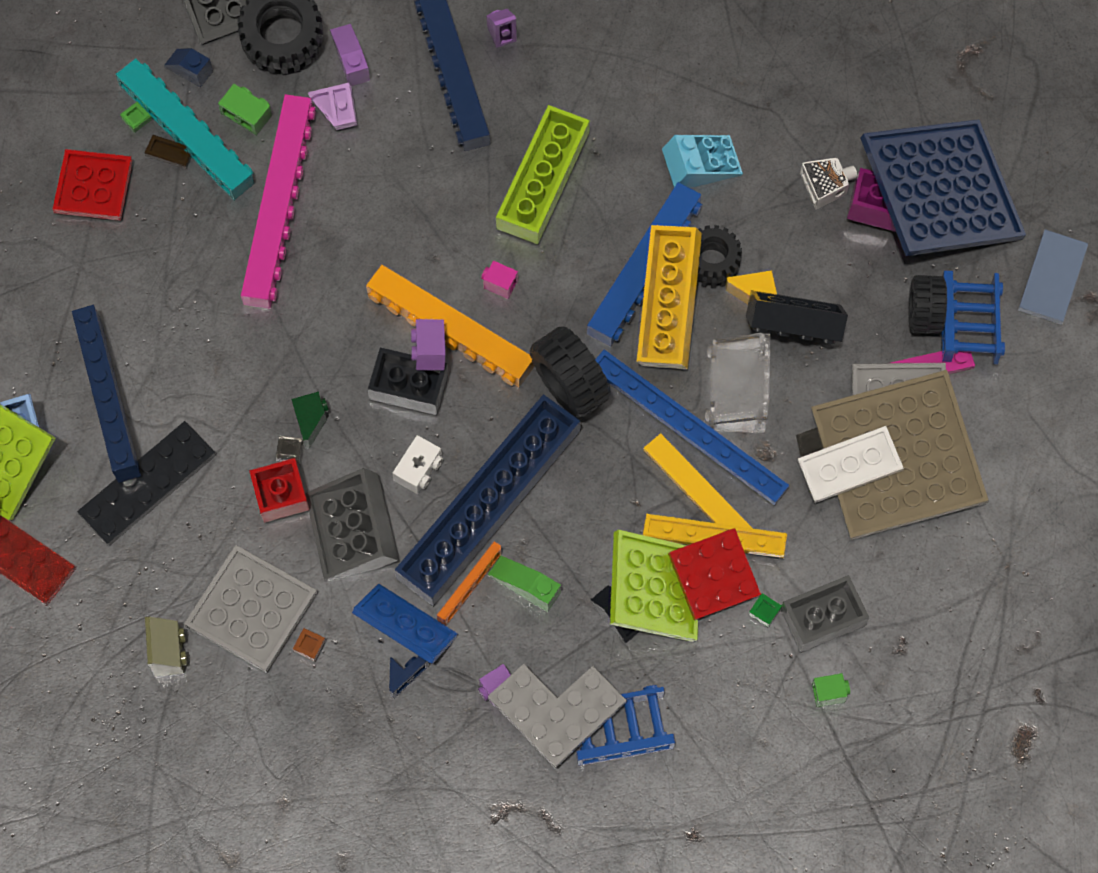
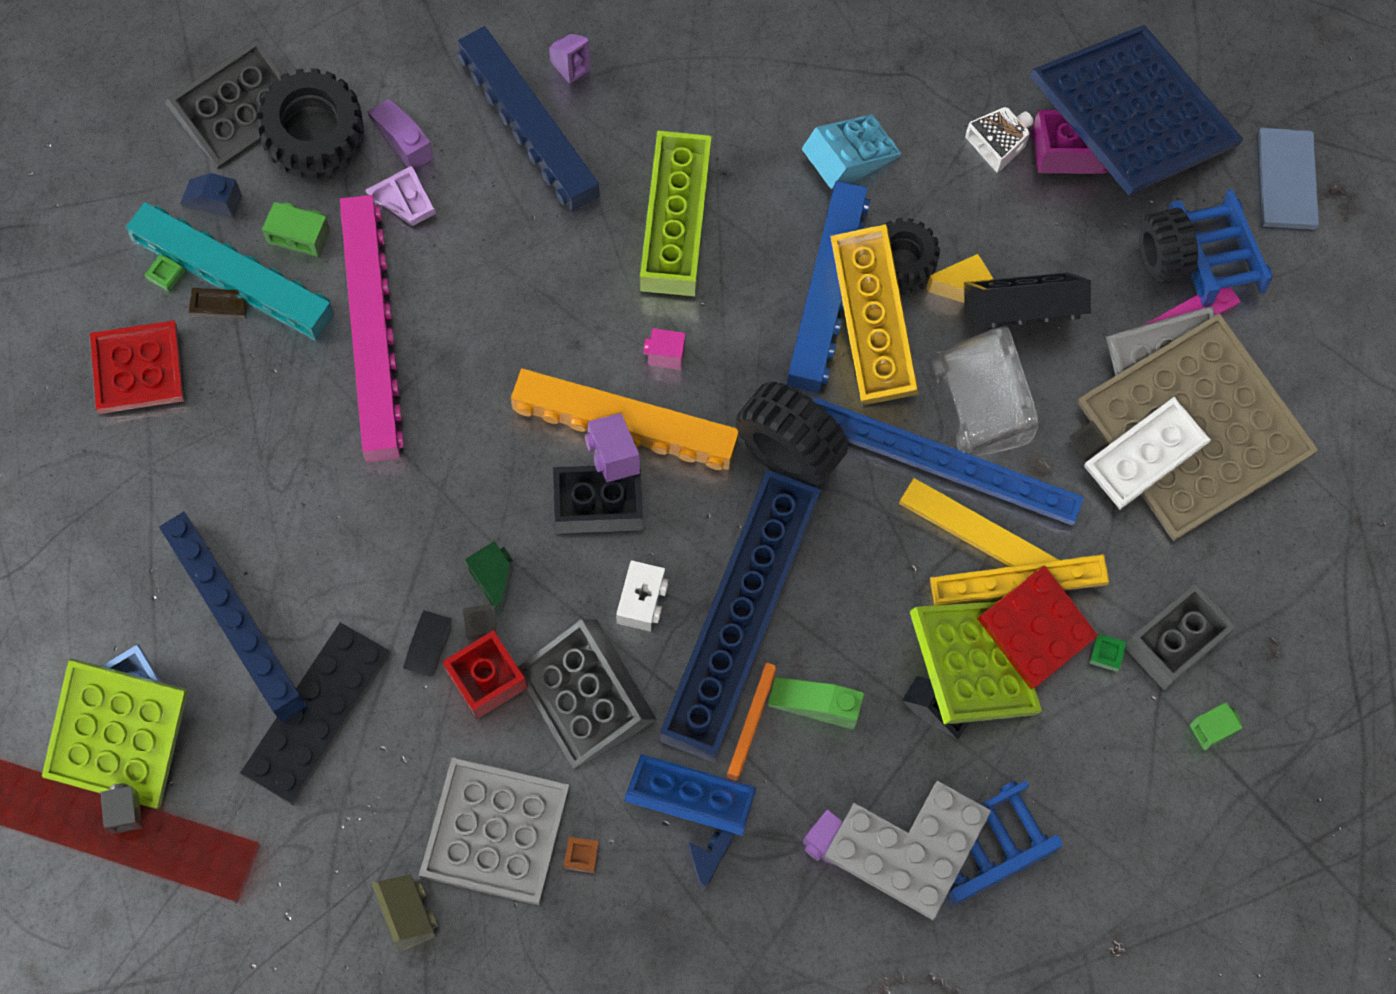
camera: 20 degrees left, 0 degrees up
none -> black slope [403,610,452,677]

